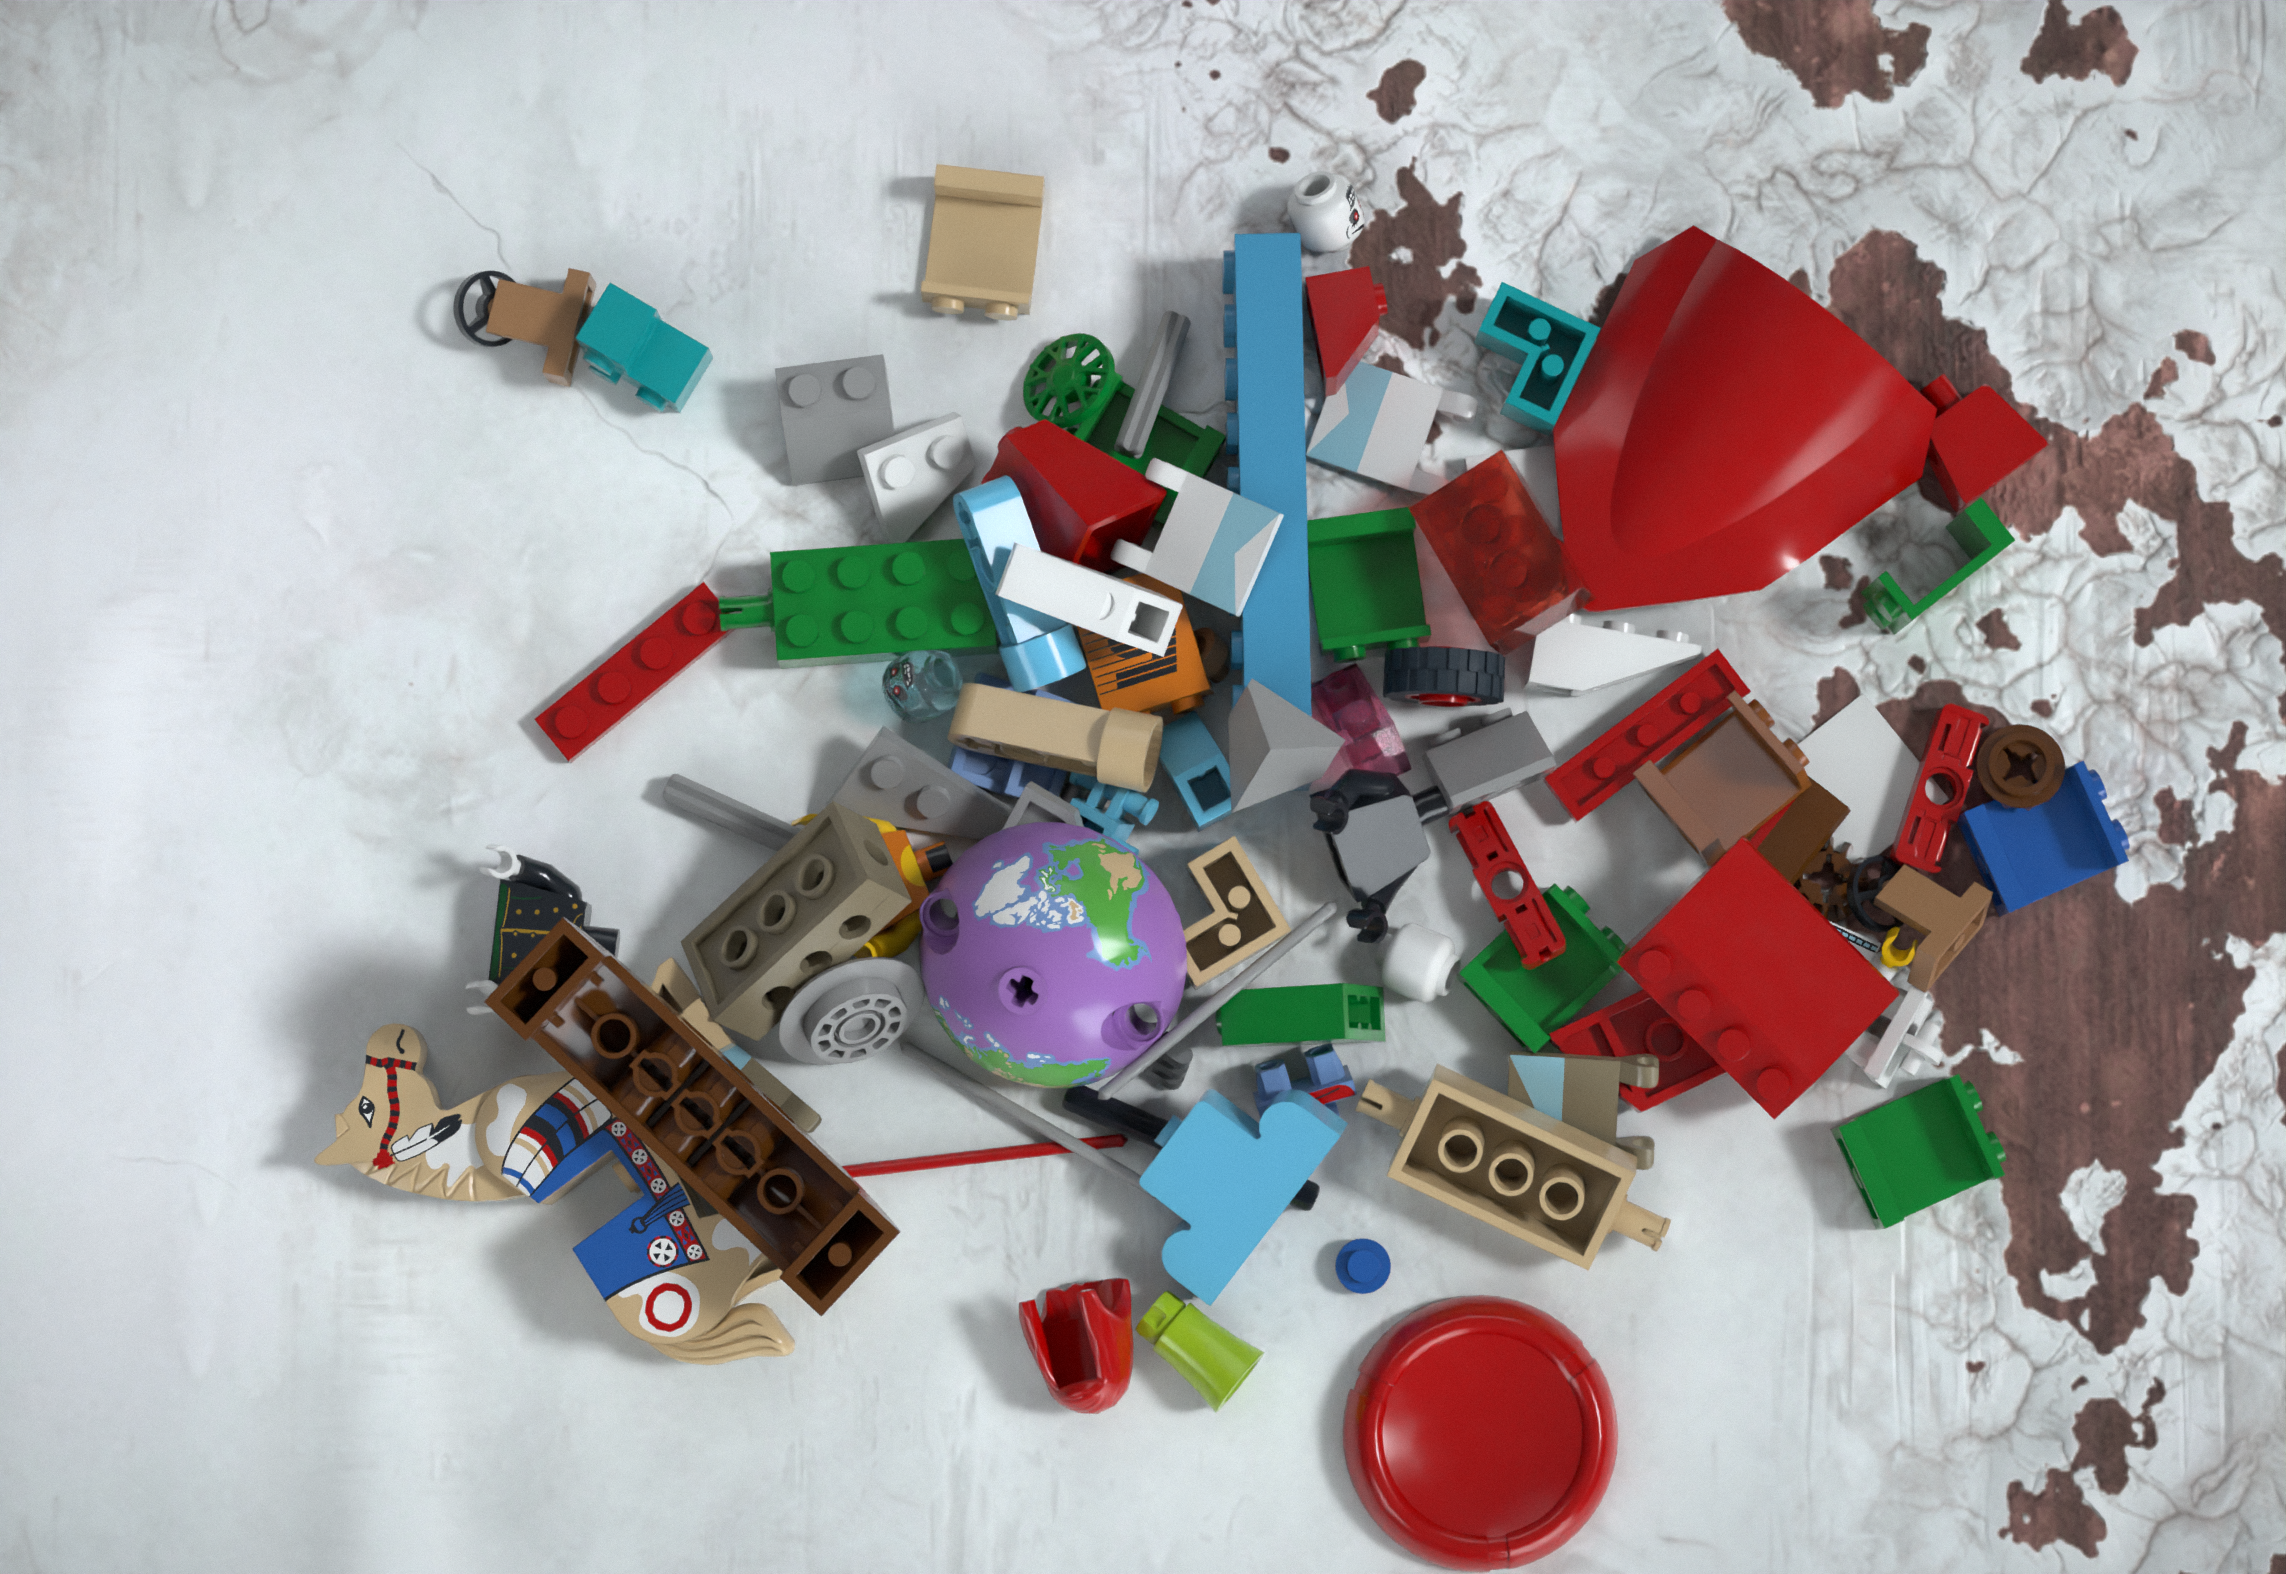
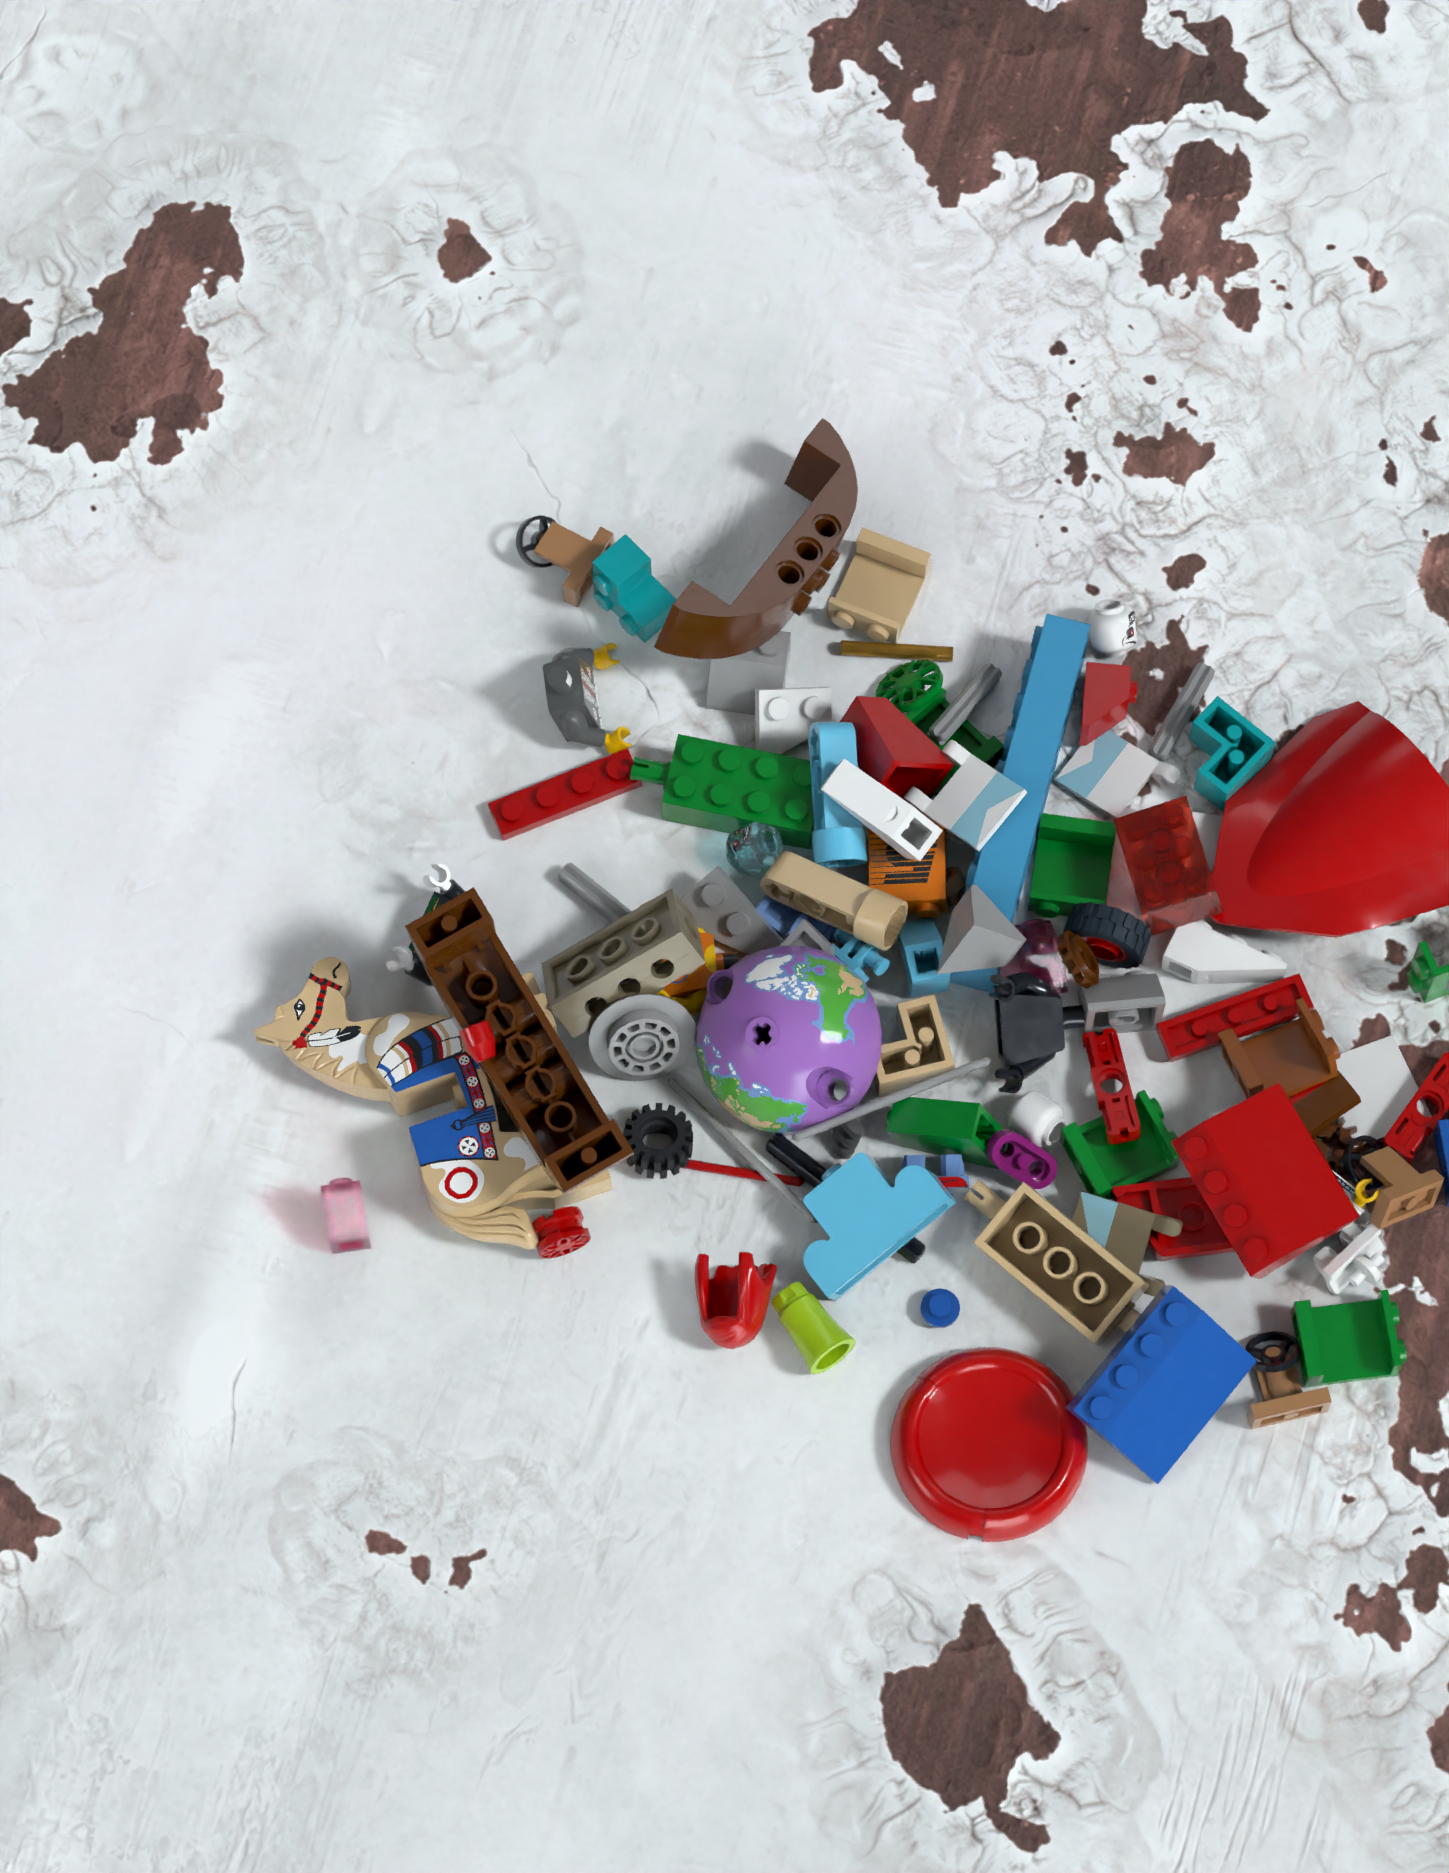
camera: 20 degrees right, 15 degrees down
none -> clear pink slope [321,1178,371,1254]
none -> red hose [459,1021,495,1063]
none -> red wheel [532,1206,591,1259]
none -> dark grey torso [543,643,632,754]
none -> black tyre [623,1103,693,1179]
none -> reddish brown slope [654,418,858,659]
none -> pearl gold bar [840,640,953,662]
none -> magenta plate [986,1129,1057,1189]
none -> reddish brown gear [1057,930,1100,989]
none -> blue slope [1066,1285,1257,1484]
none -> light grey axle [1148,662,1215,761]
none -> medium nougat piece [1245,1331,1332,1430]

